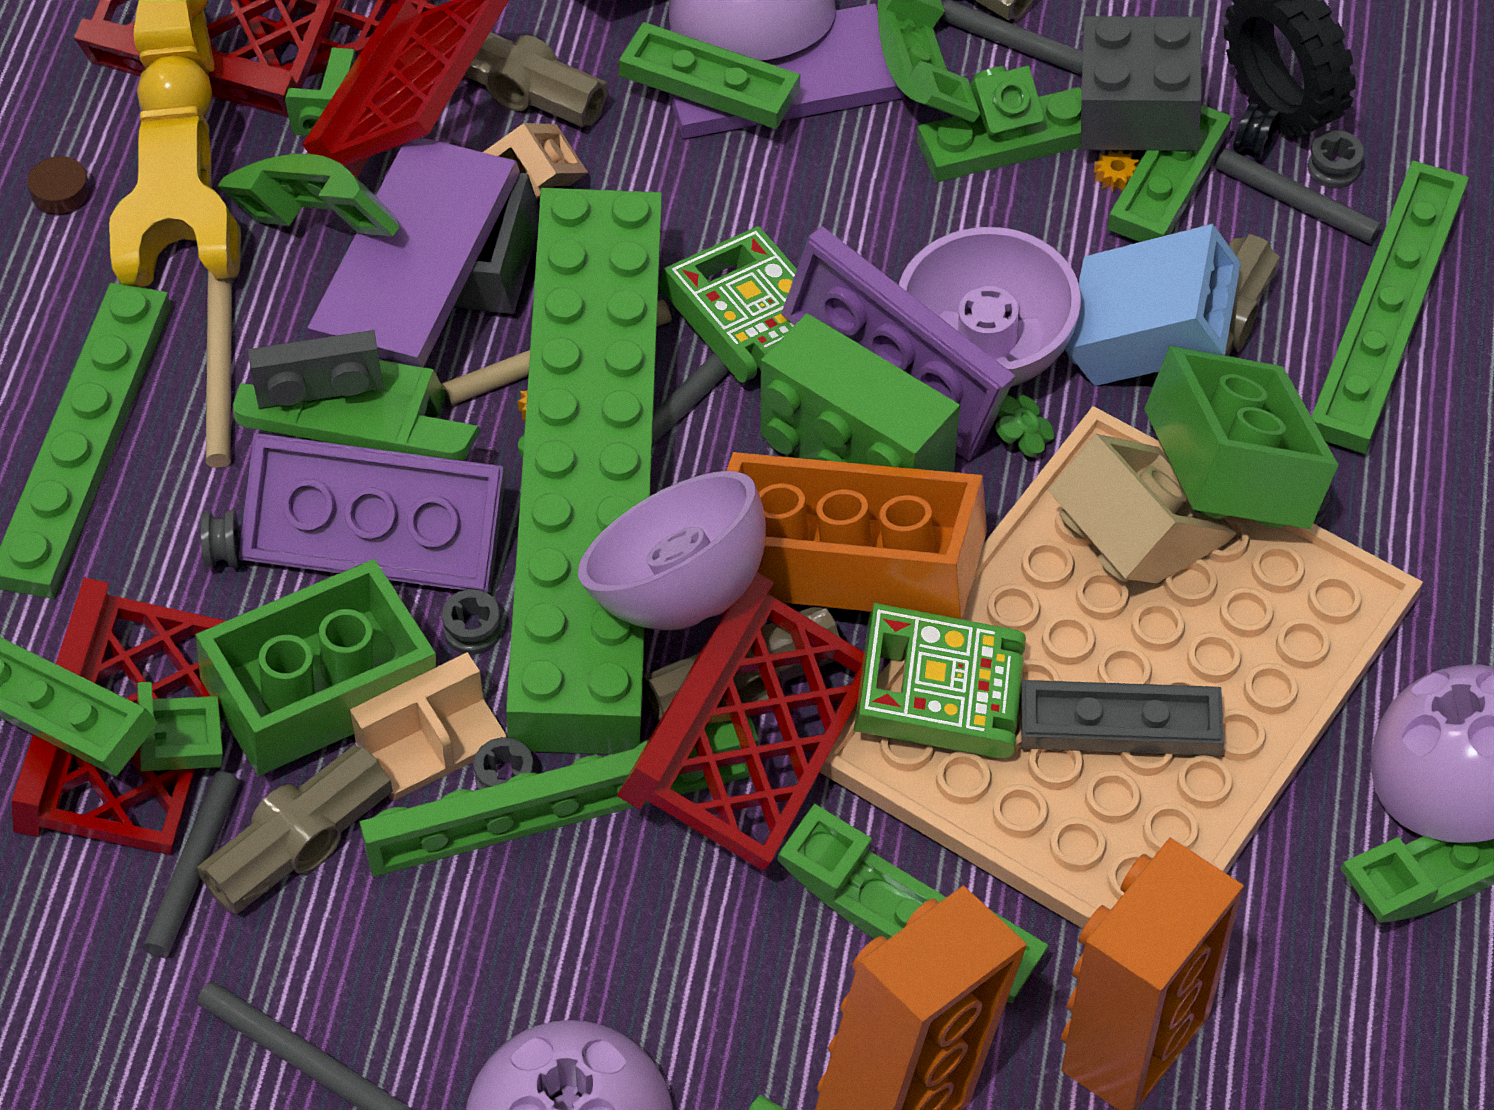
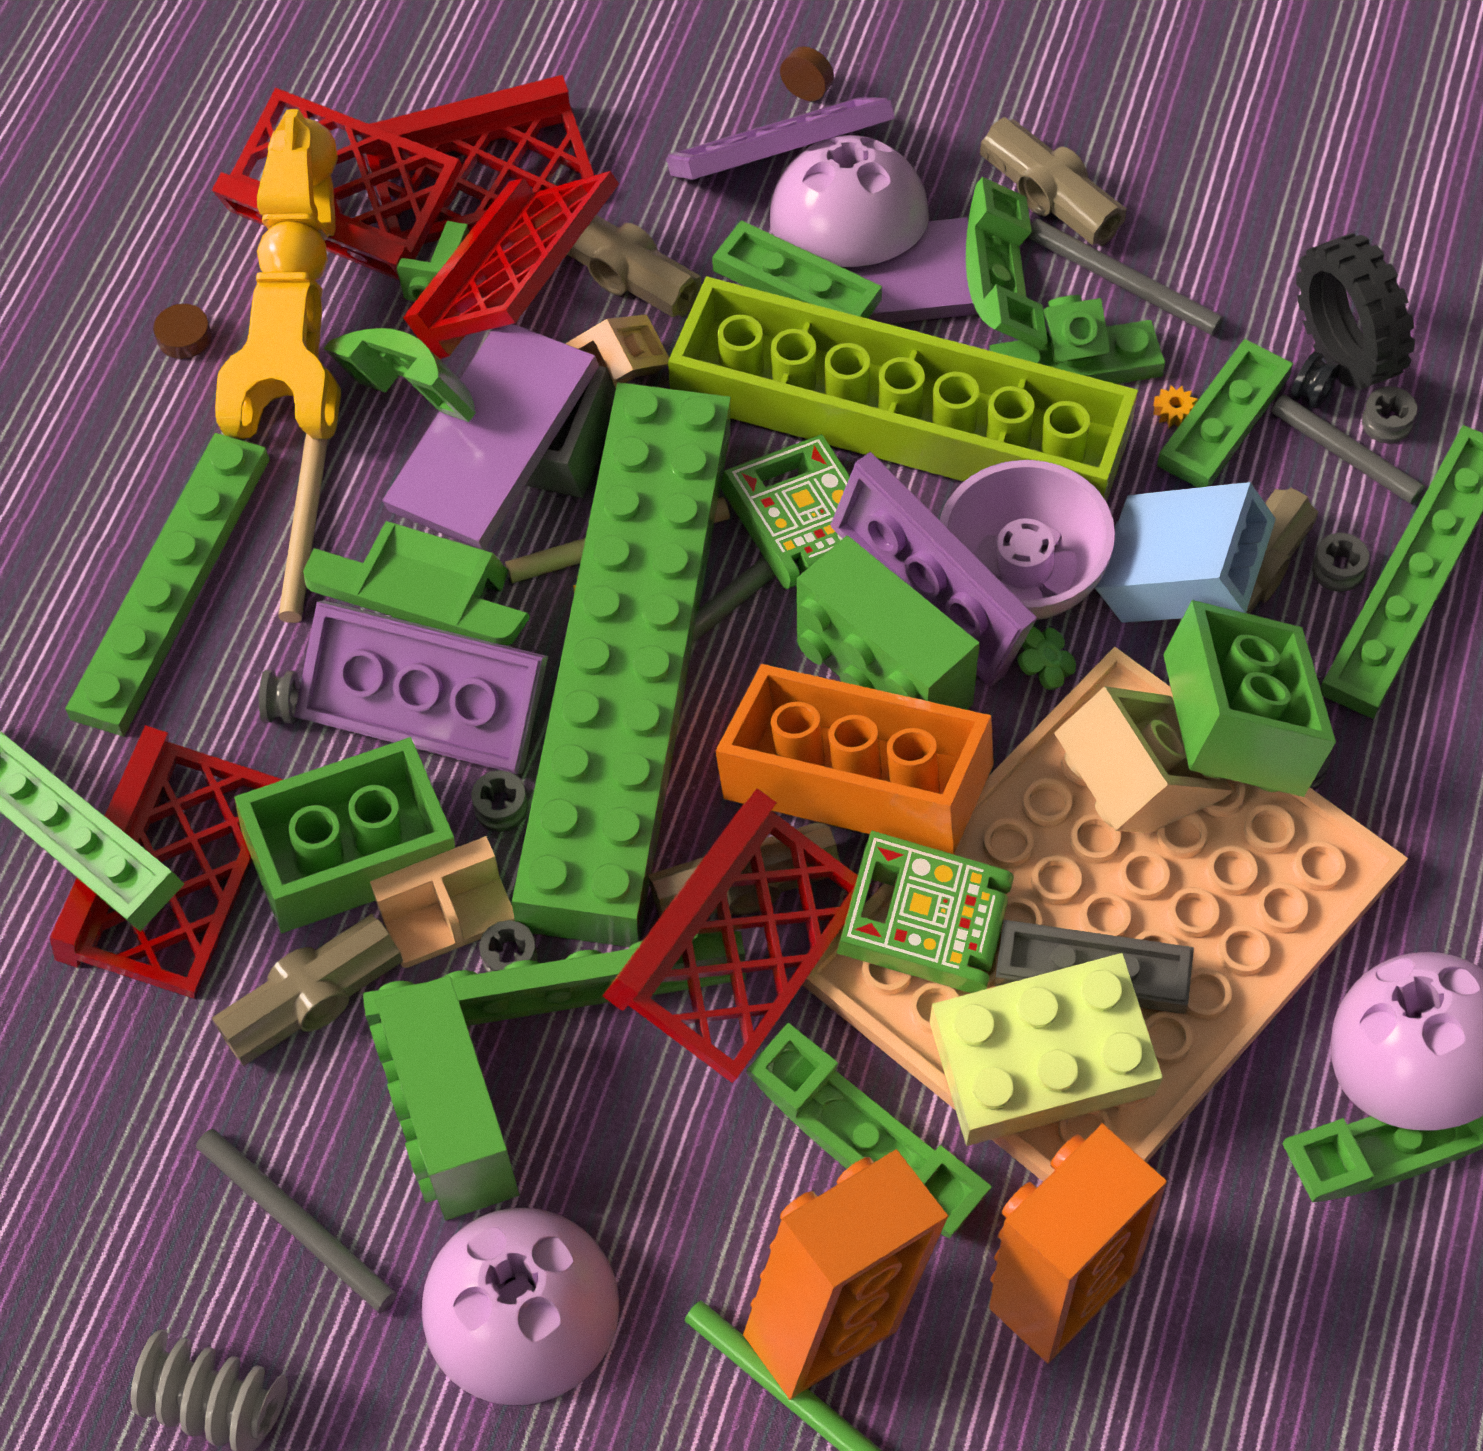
camera: 10 degrees right, 5 degrees up
bright green bracket [137,682,223,771] -> none
dark grey bar [143,771,240,958] -> none
dark grey plate [248,330,384,408] -> none
lavender piece [578,471,766,630] -> none
dark grey brick [1081,16,1201,151] -> none
none -> bright green brick [369,975,520,1221]
none -> lime brick [668,276,1138,502]
none -> yellowish green brick [930,953,1163,1146]
none -> dark grey bush [1312,532,1369,592]

